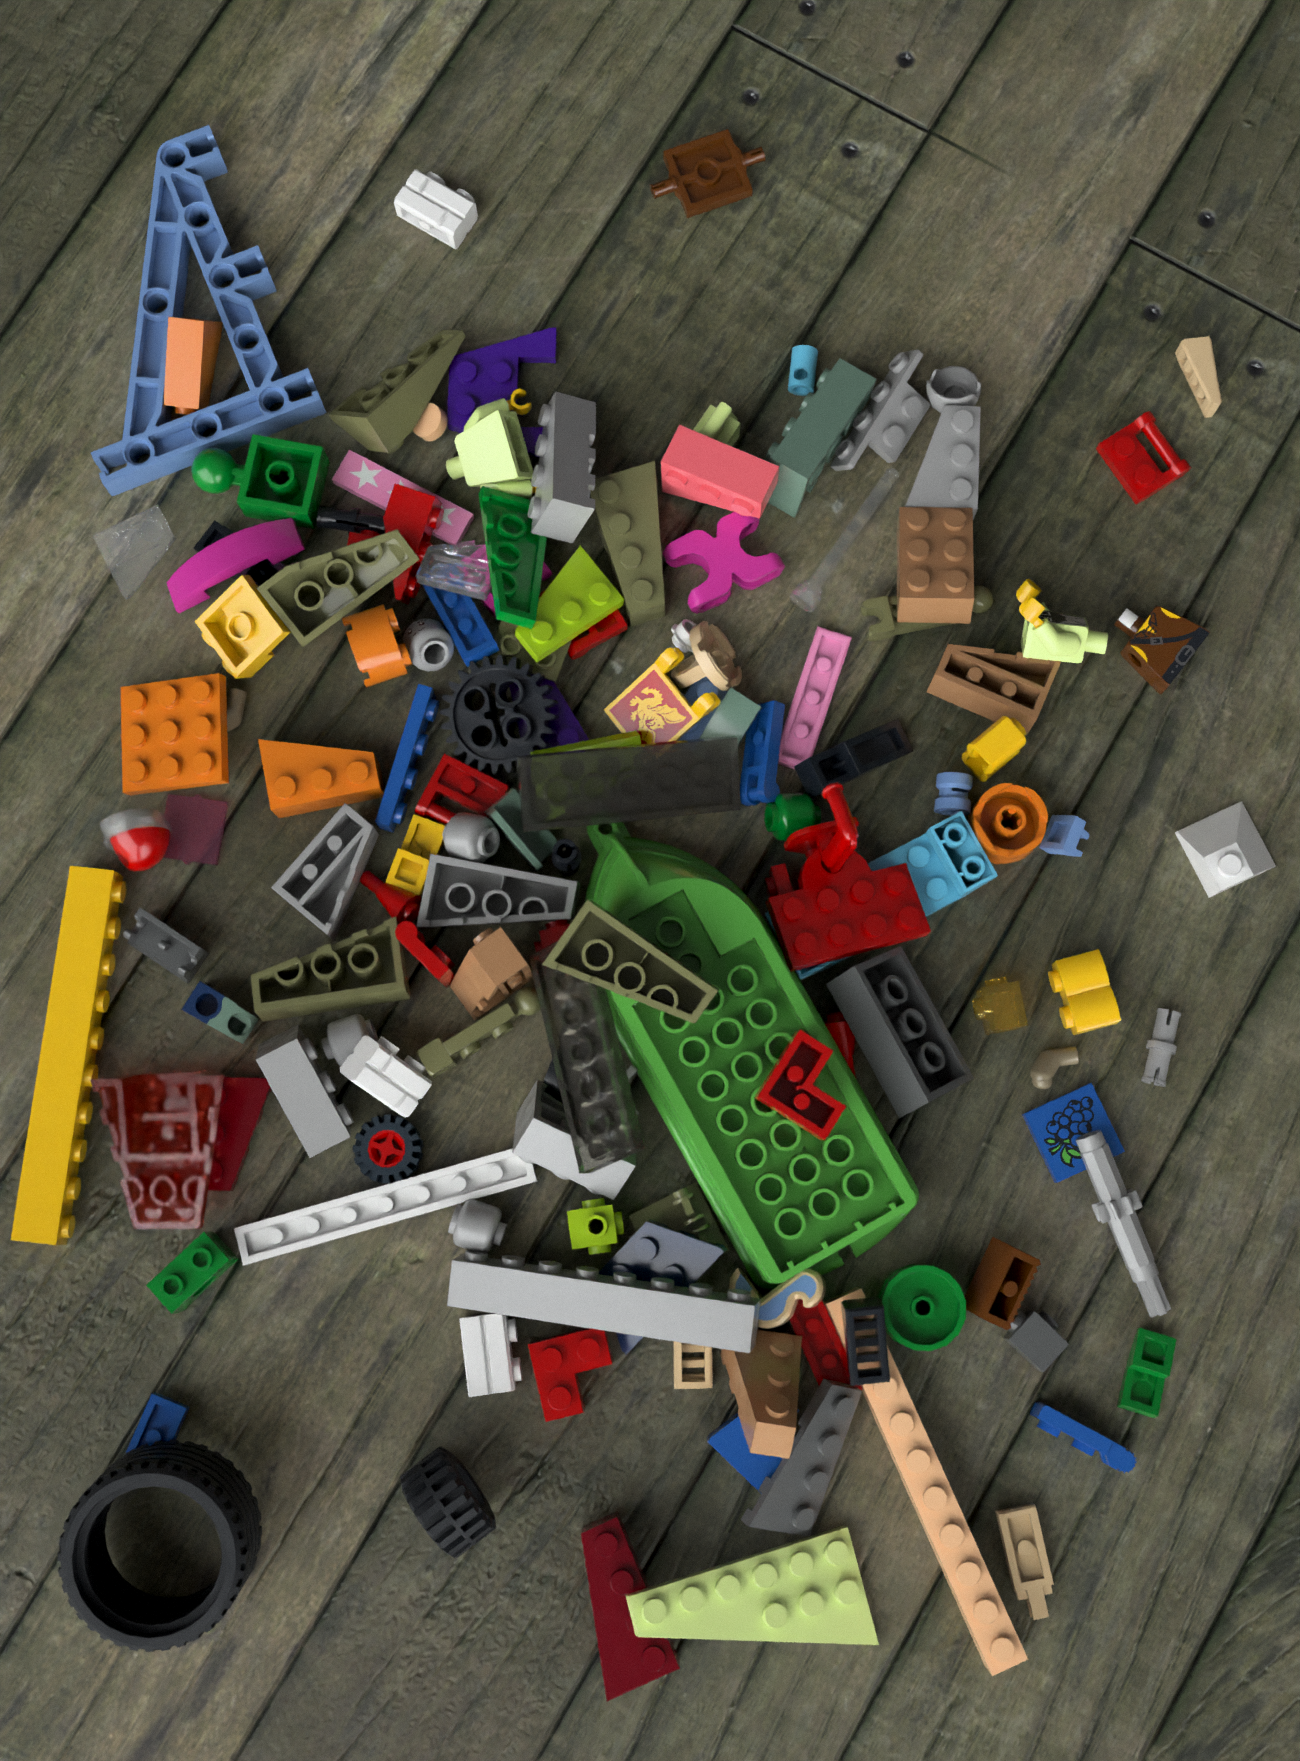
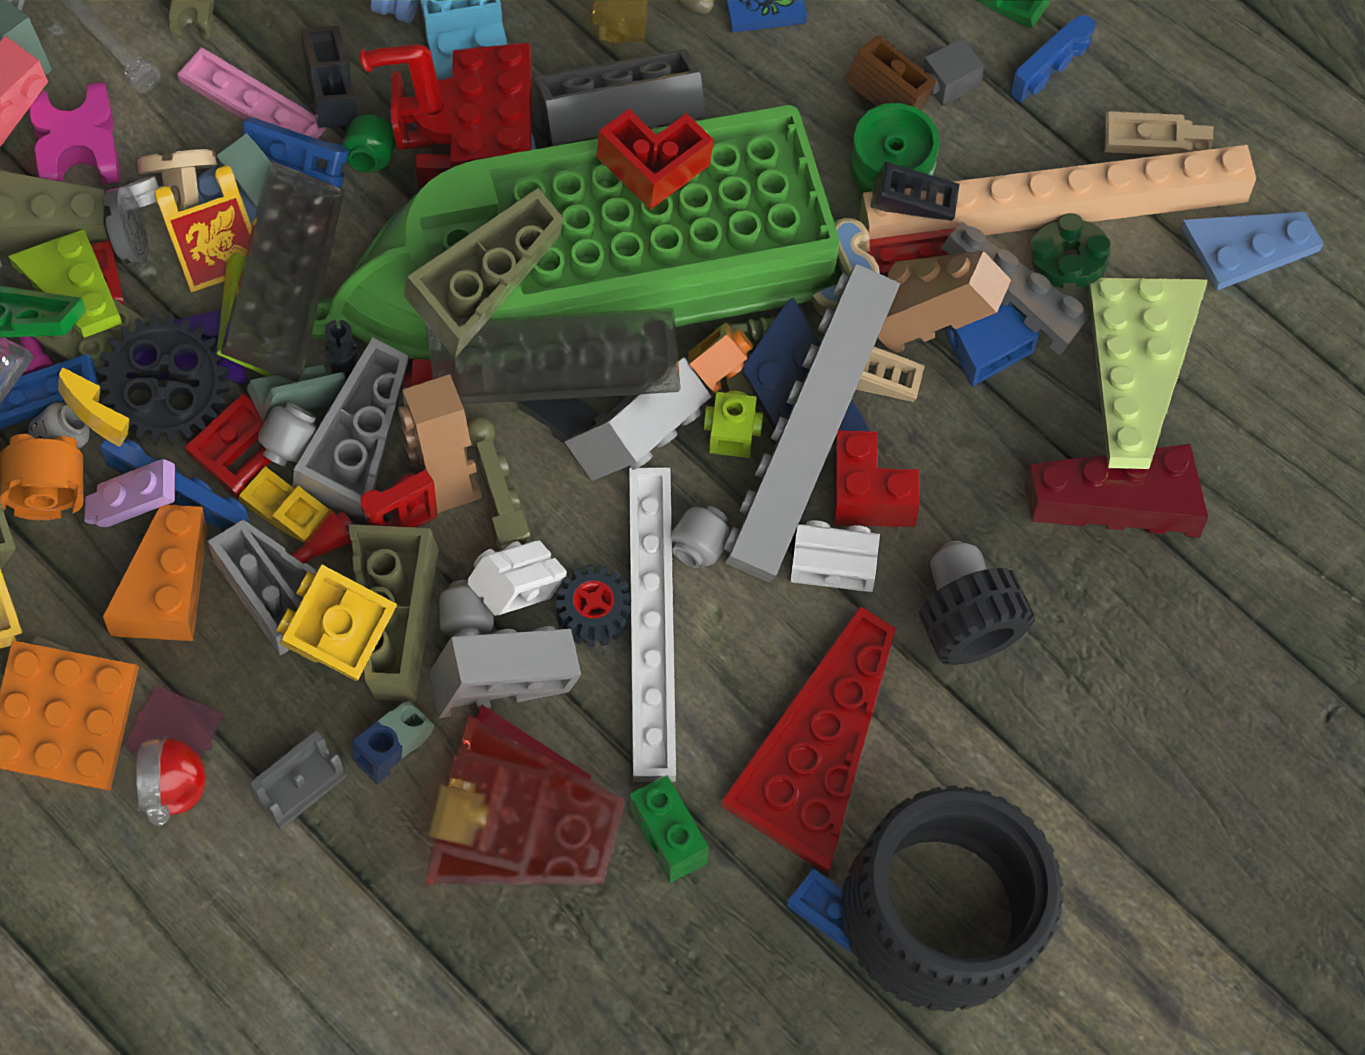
camera: 80 degrees left, 15 degrees down
yellow brick [11,866,127,1245] -> none
none -> yellow slope [58,368,129,447]
none -> lavender hinge [84,459,175,527]
none -> dark grey tile [103,186,148,266]
none -> yellow plate [276,564,397,681]
none -> clear yellow brick [427,778,489,846]
none -> orange brick [688,322,753,394]
none -> red wing [721,607,896,876]
none -> light grey head [930,541,986,591]
none -> dark green plate [1031,213,1111,288]
none -> medium blue wing [1181,212,1324,291]

